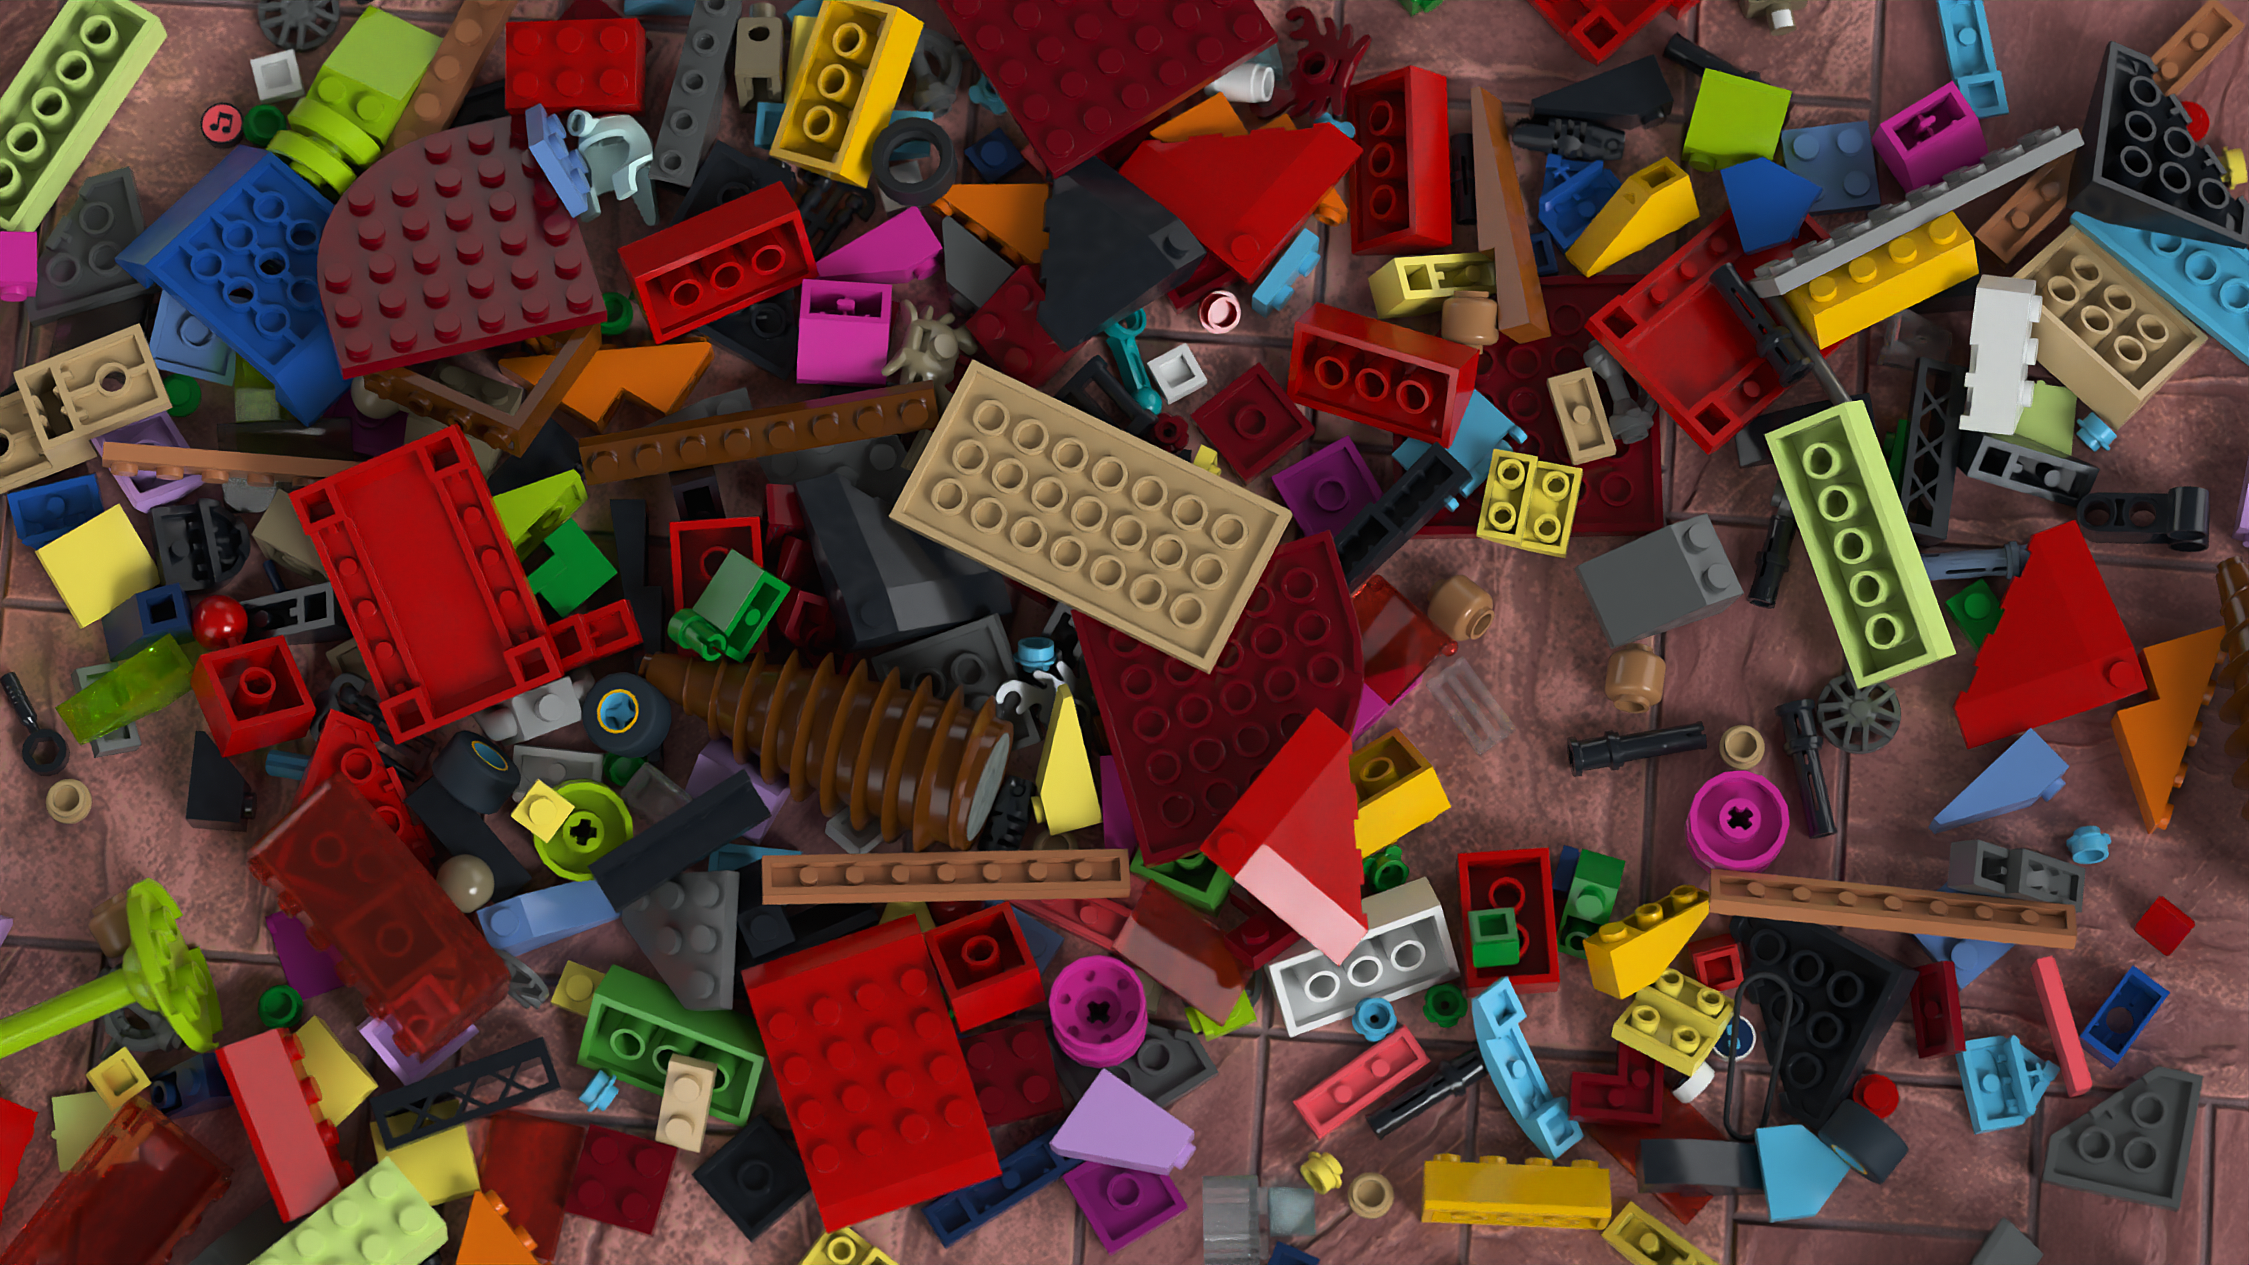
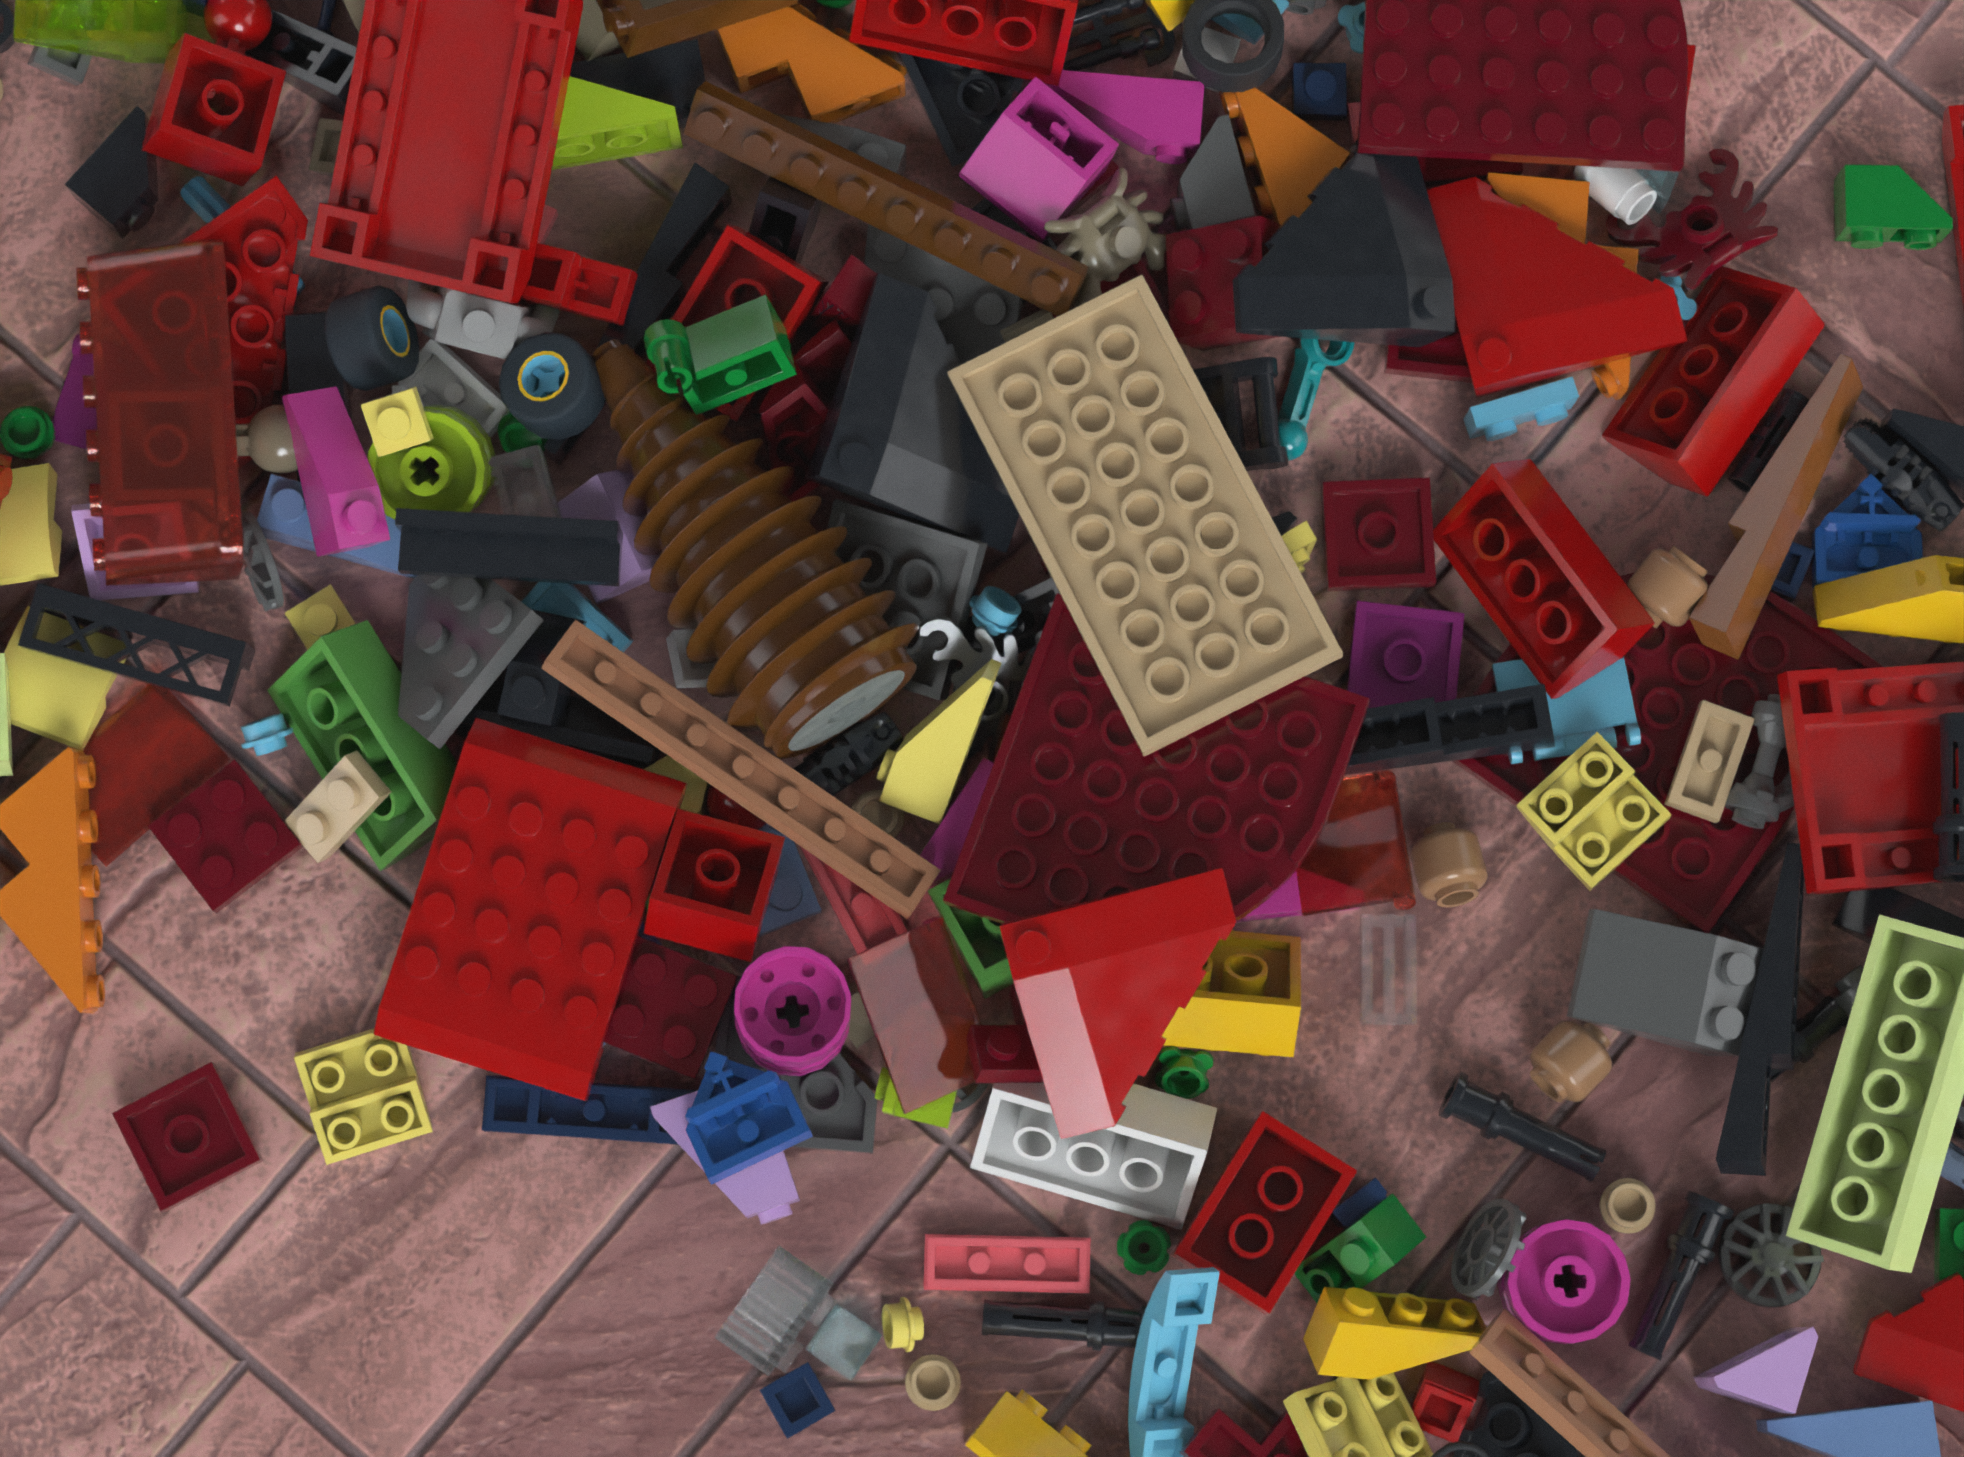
camera: 30 degrees right, 5 degrees up
black piece [309,672,436,782] -> none
green plate [527,517,618,621] -> none
black tile [691,1113,812,1244] -> none
magenta plate [1062,1161,1188,1257] -> none
dark red plate [1146,412,1189,454] -> none
white plate [1147,343,1207,405] -> none
plate [1197,289,1241,334] -> none
medium azure plate [1352,998,1397,1042] -> none
light yellow slope [1368,252,1497,319] -> none
green slope [1468,907,1519,968] -> none
none -> dark pink slope [282,386,390,557]
none -> blue slope [685,1051,813,1185]
none -> dark grey wheel [1451,1198,1527,1300]
none -> lavender slope [1693,1327,1818,1414]
none -> black slope [1716,843,1805,1176]

